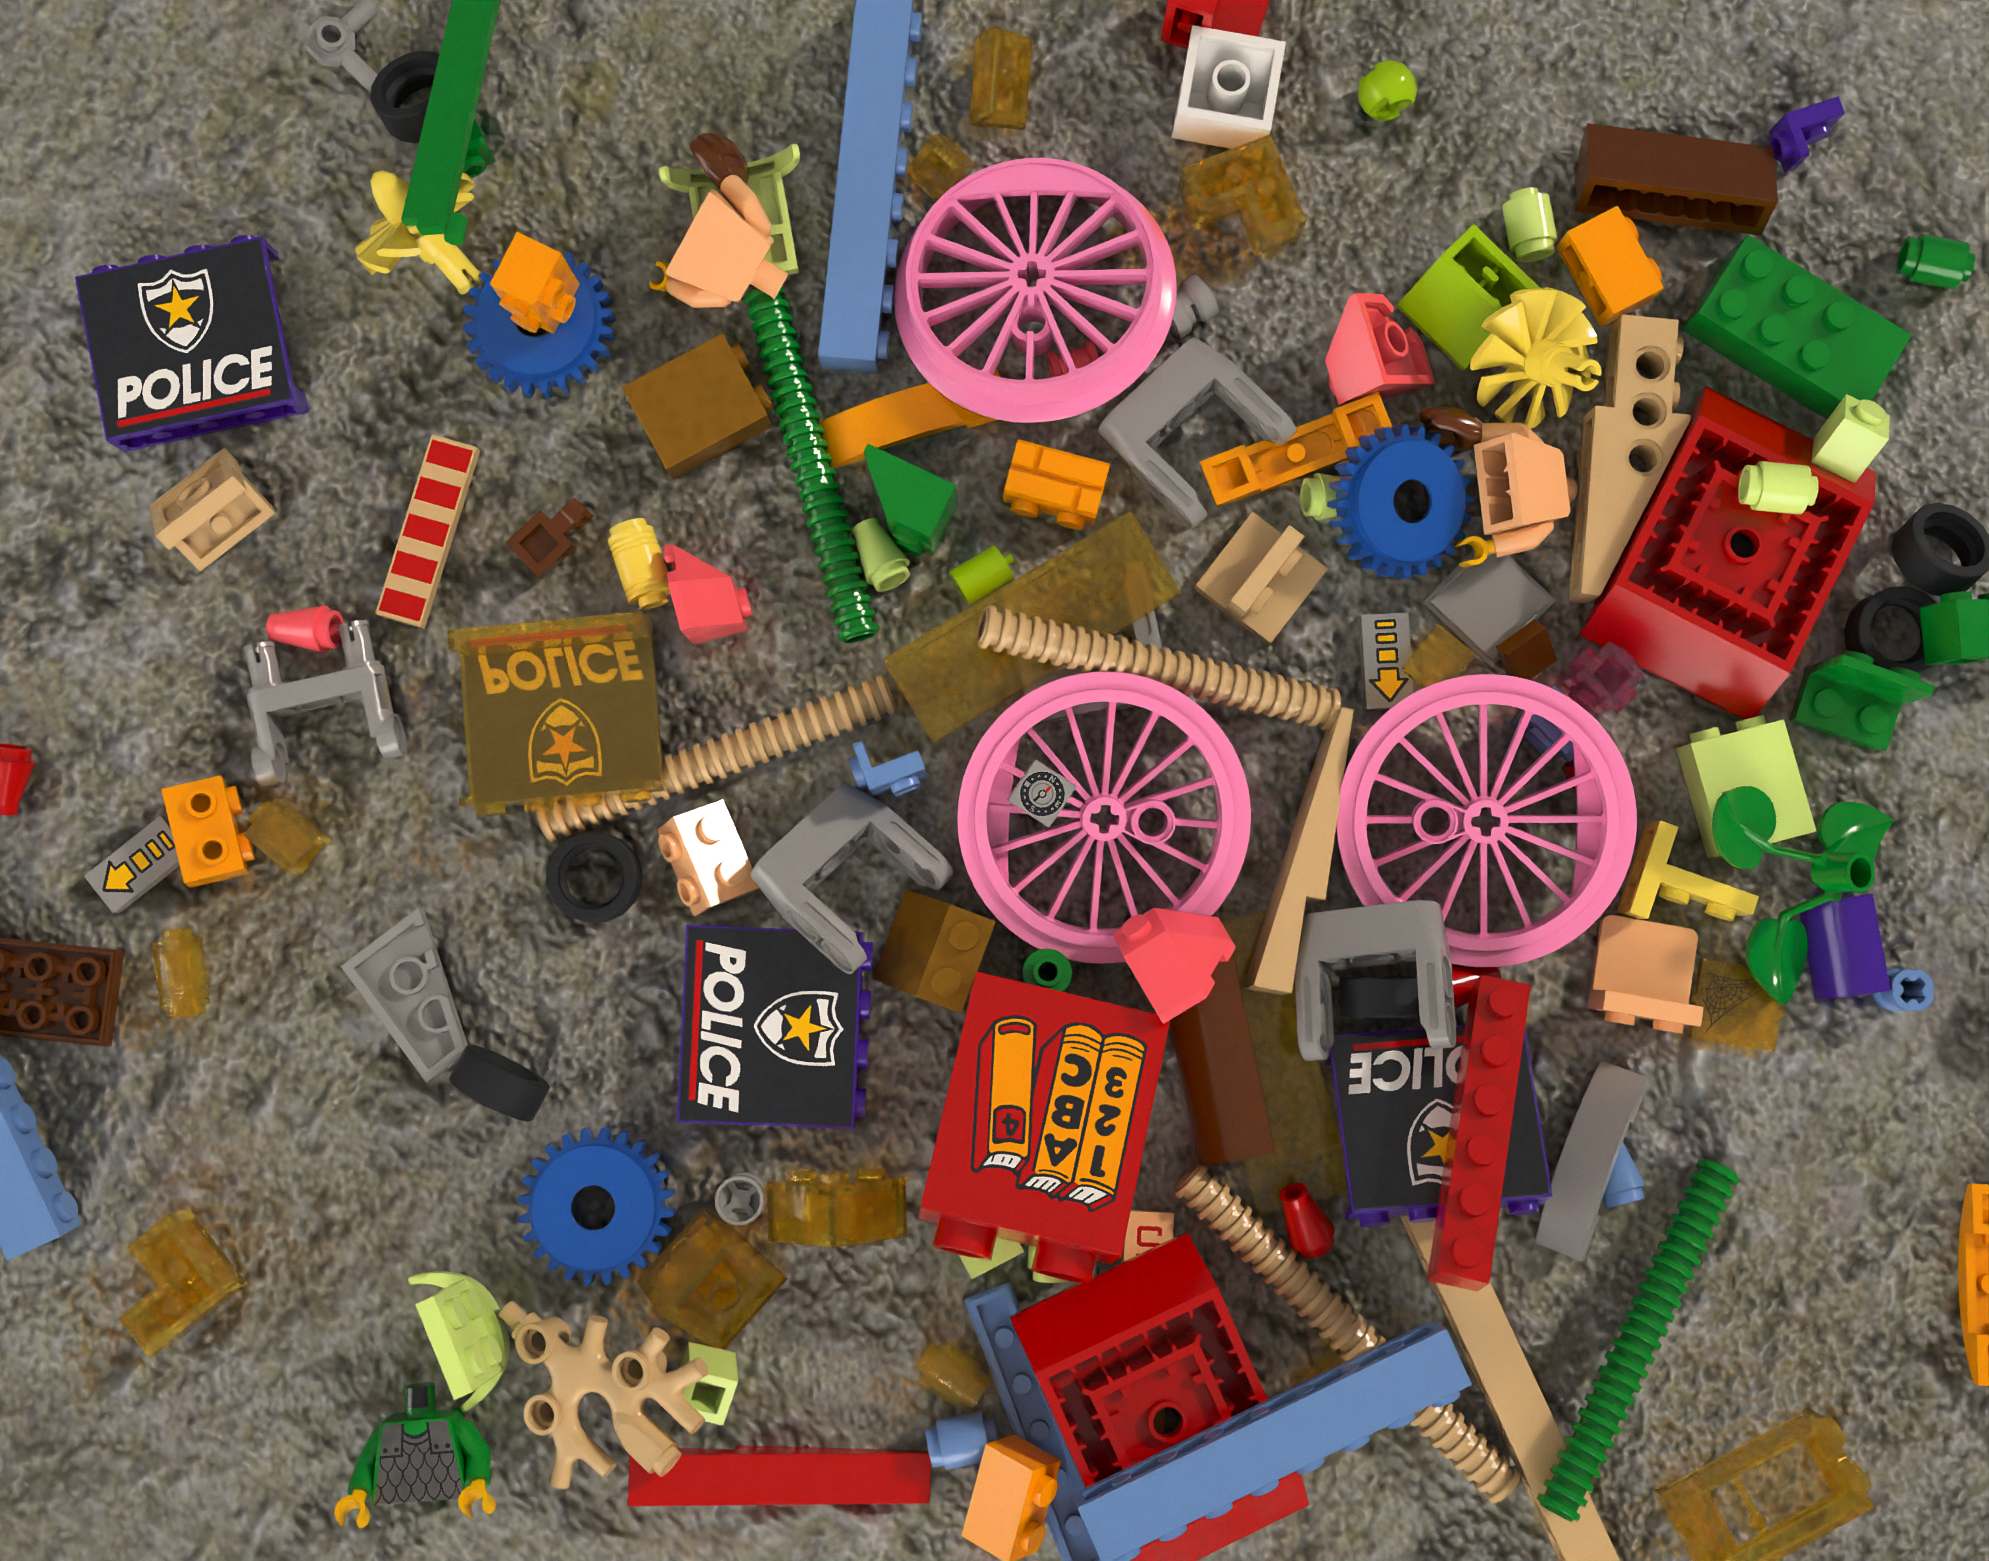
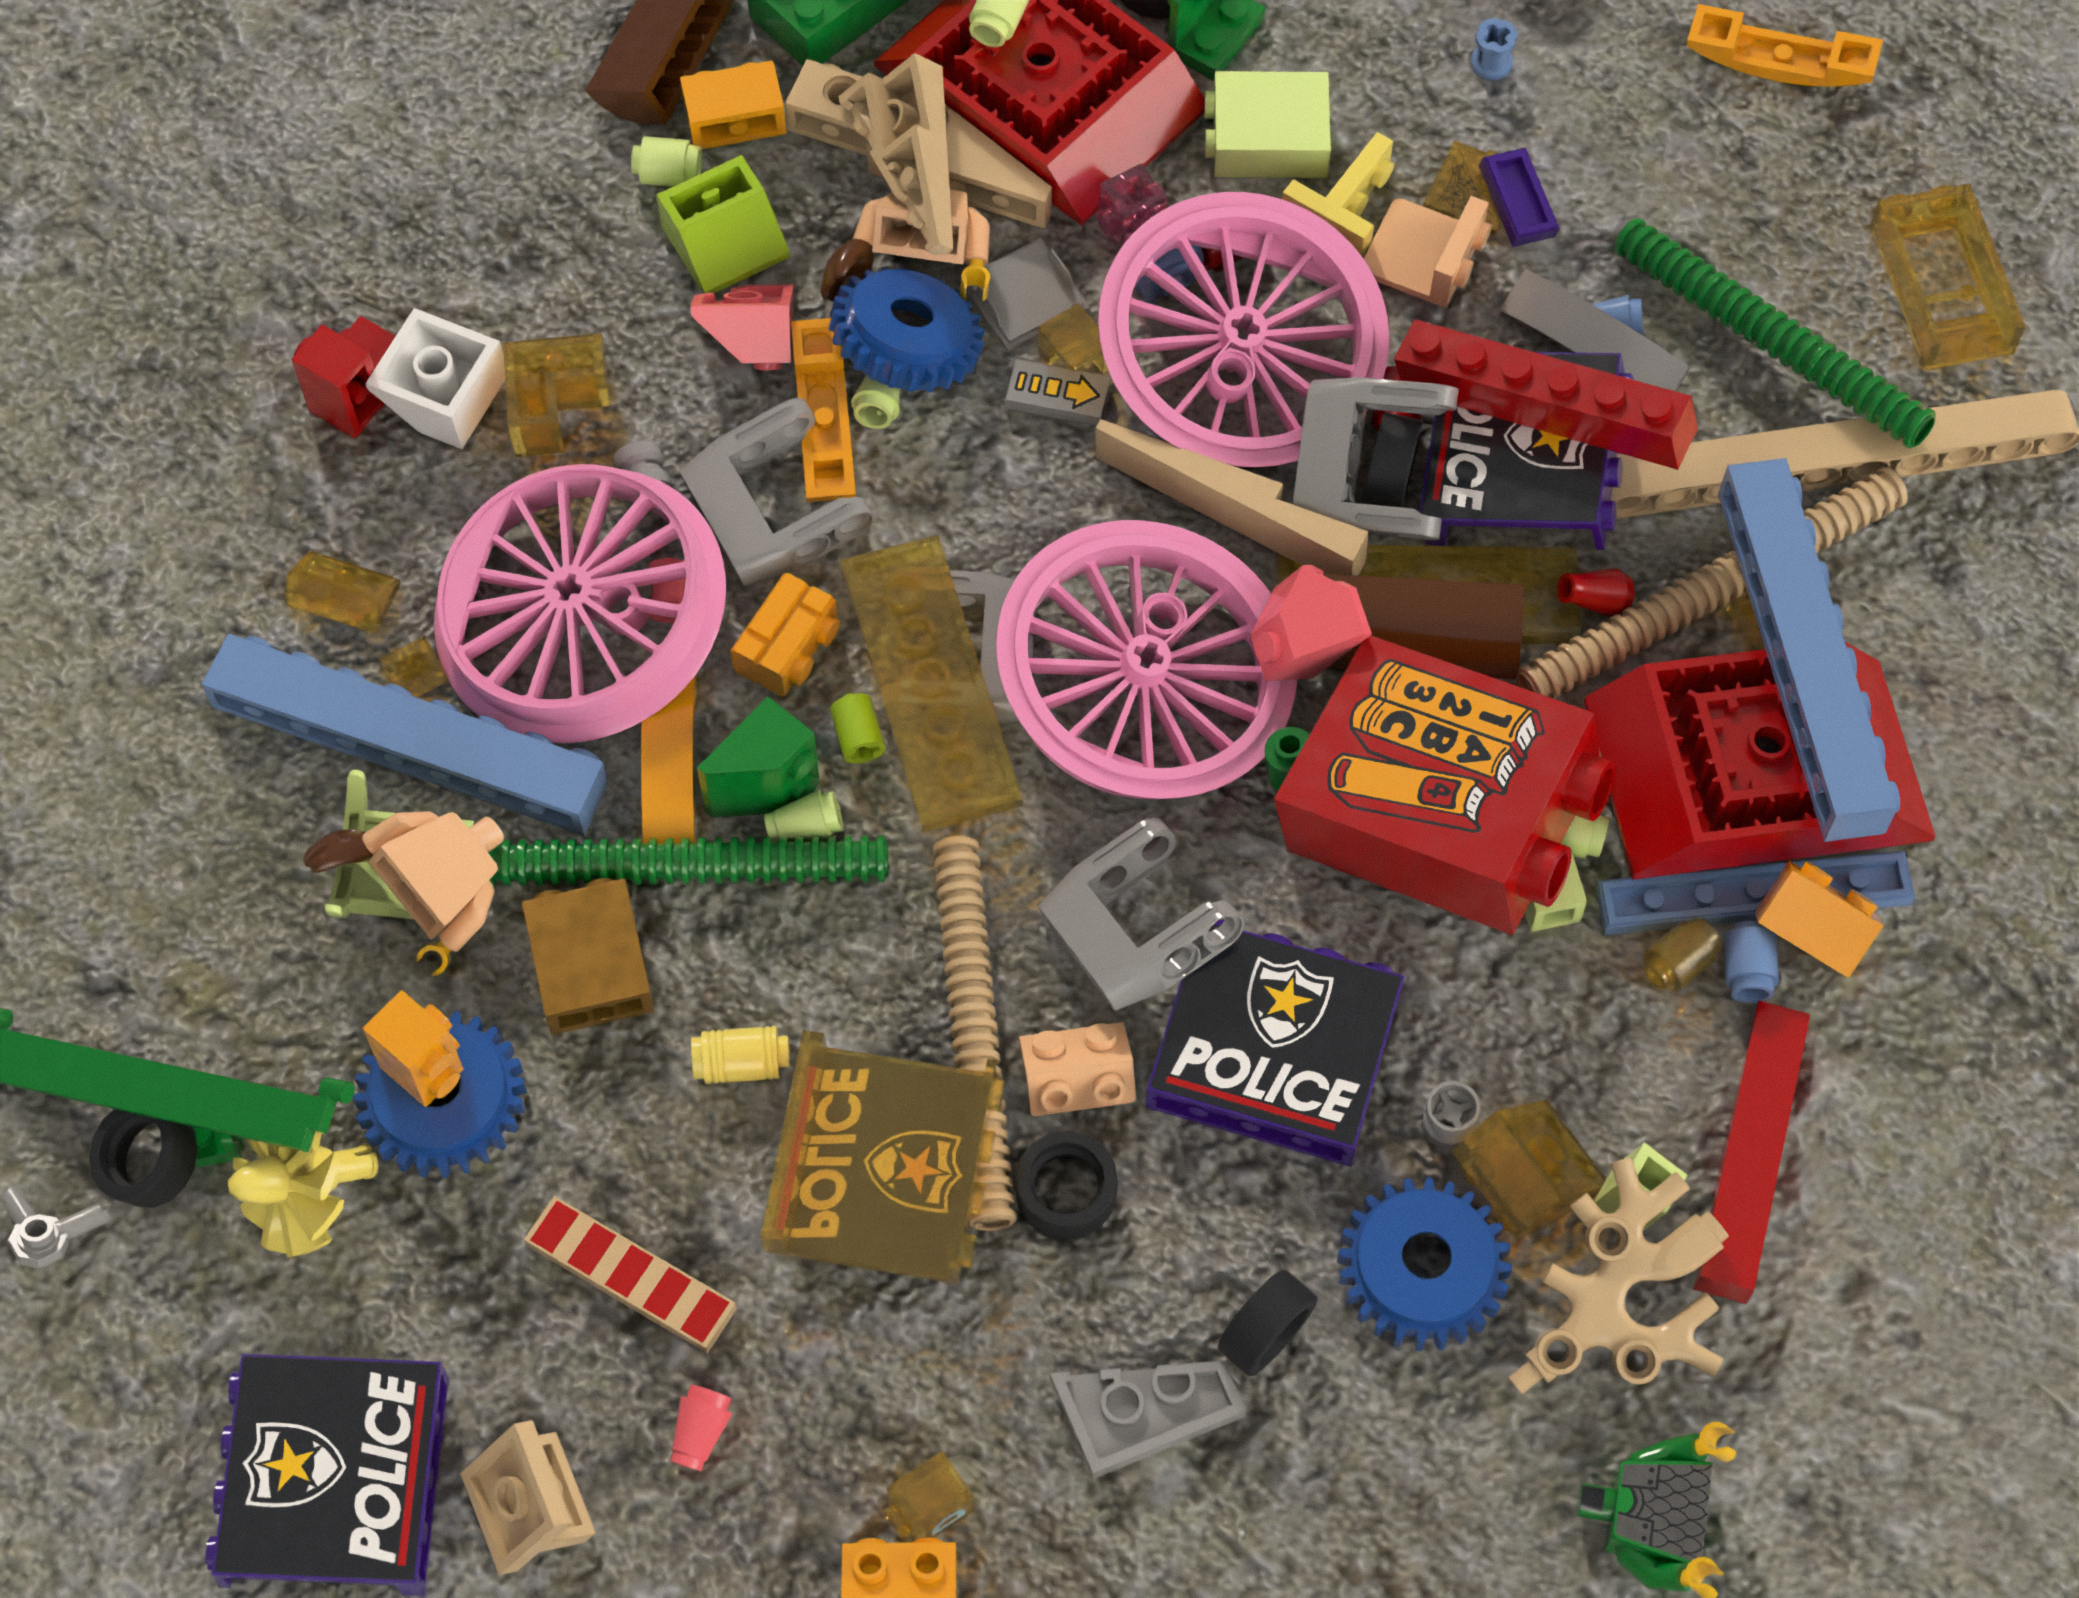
camera: 75 degrees left, 20 degrees down
light grey connector [243,620,407,787] -> none
yellowish green piece [408,1271,510,1413] -> none
reddish brown plate [506,498,593,579] -> none
coral slope [663,544,753,645] -> none
clear yellow brick [767,1167,907,1248] -> none
medium blue bracket [848,741,928,798] -> none
pearl gold slope [872,889,996,1014] -> none
tan piece [976,605,1341,730] -> none
light grey tile [1008,758,1076,828] -> none
tan bracket [1194,512,1328,646] -> none
lime piece [1357,60,1417,121] -> none
light yellow piece [1470,287,1601,429] -> none
reddish brown tile [1496,619,1557,680] -> none
green plant [1712,786,1894,1005] -> none
dark purple brick [1799,894,1891,999] -> none
none -> tan wedge [838,53,953,255]
none -> dark purple tile [1478,147,1560,247]

